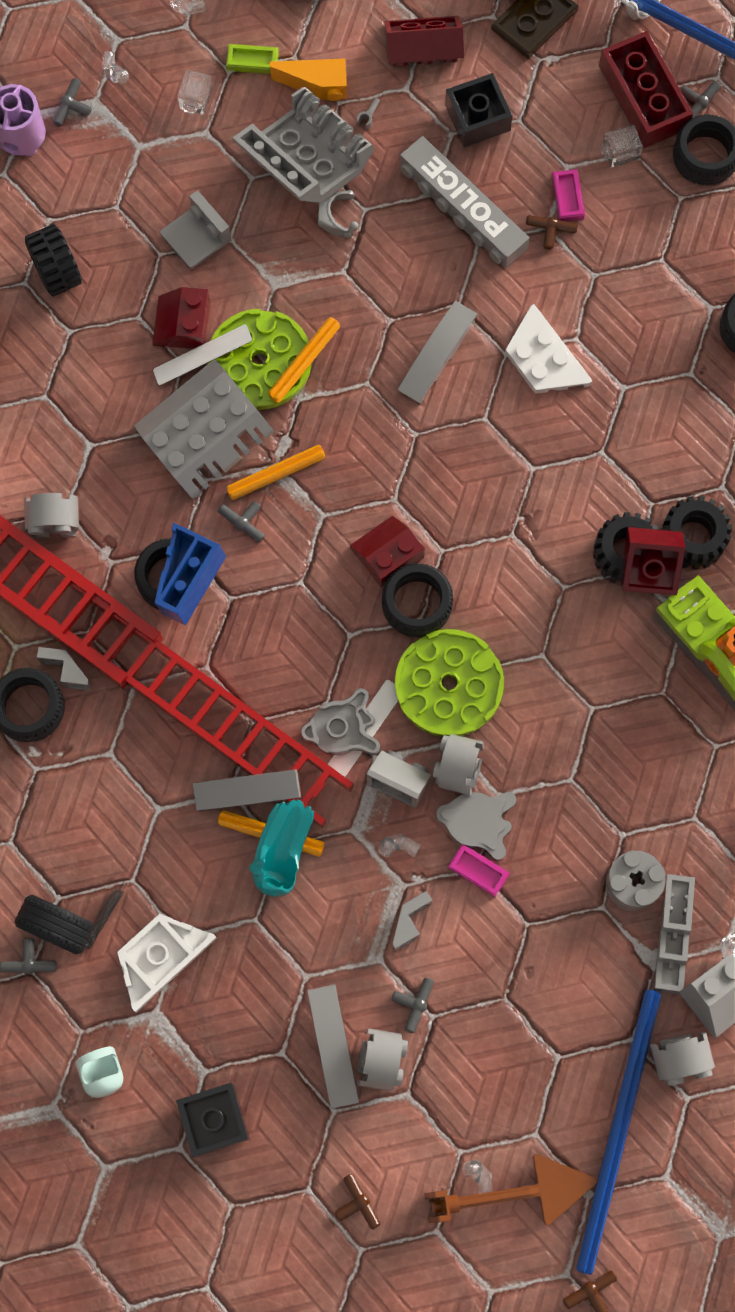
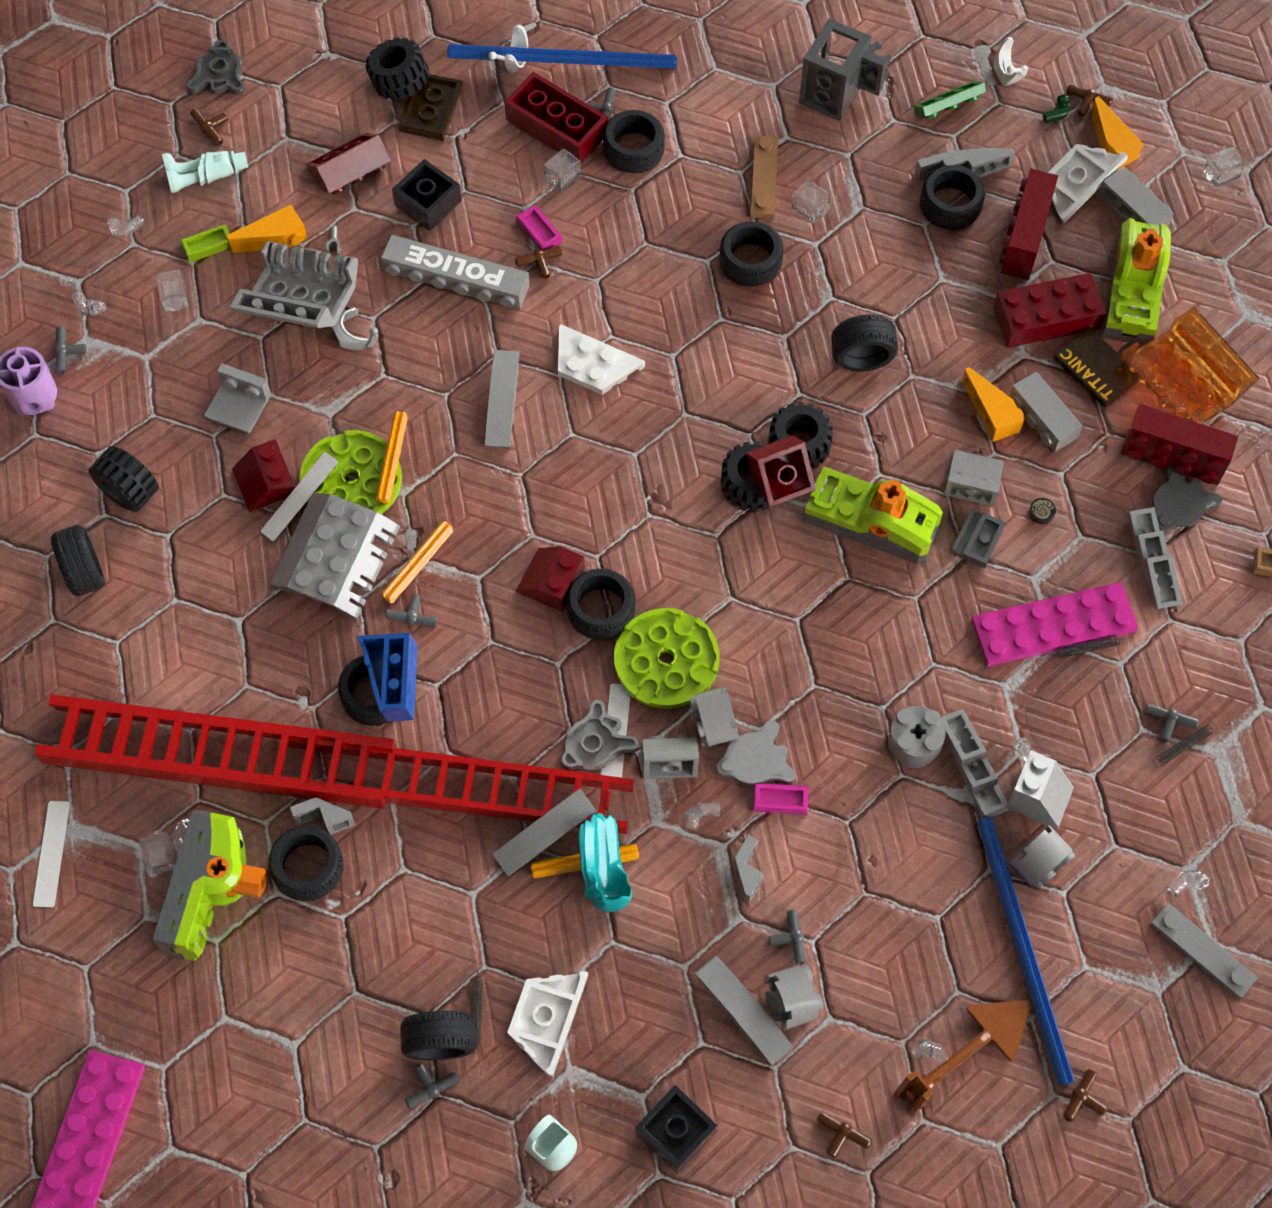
camera: 30 degrees left, 10 degrees down
light grey brick [24,493,79,540] -> none

